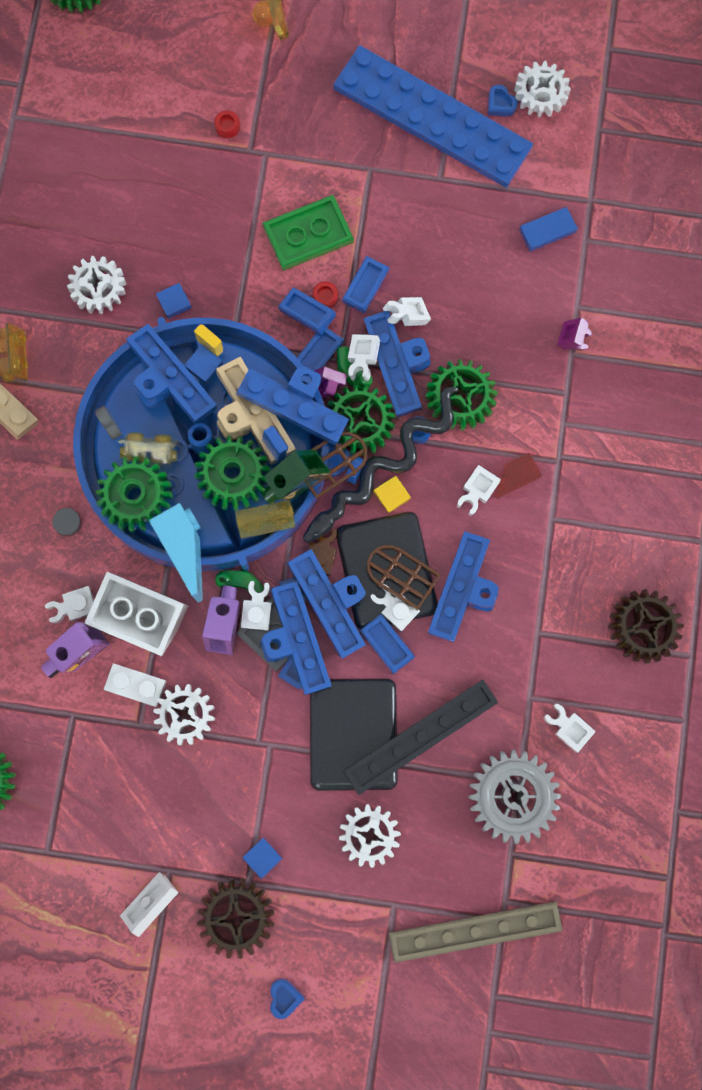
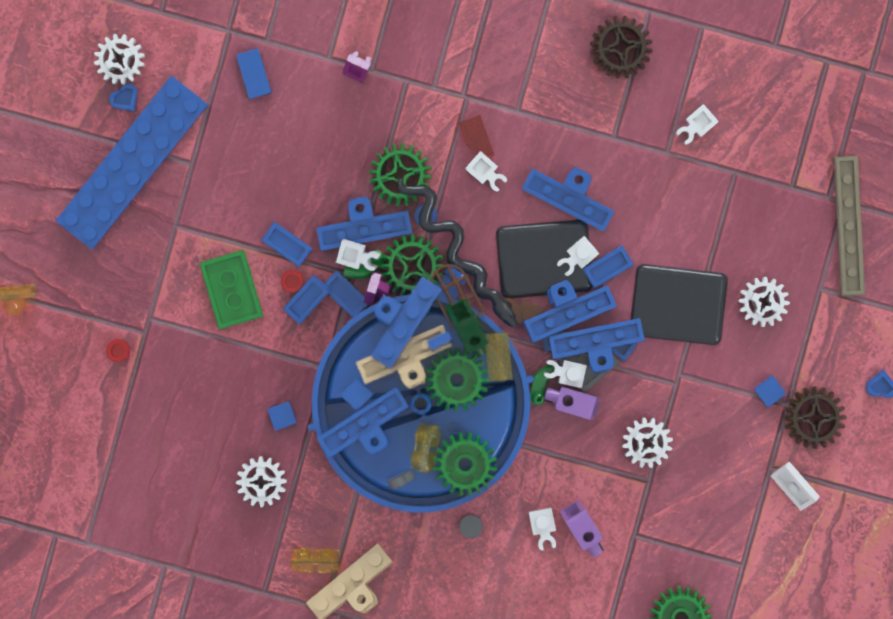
camera: 80 degrees left, 10 degrees up
white slope [85,572,188,656] -> none
white plate [104,663,167,708] -> none
medium azure slope [149,503,203,603] -> none
yellow tile [194,324,223,357] -> none
black plate [343,680,498,795] -> none
reddish brown window [367,545,441,611] -> none
yellow tile [373,476,411,514] -> none
white plate [383,297,431,326] -> none
light grey gear [468,750,561,845] -> none

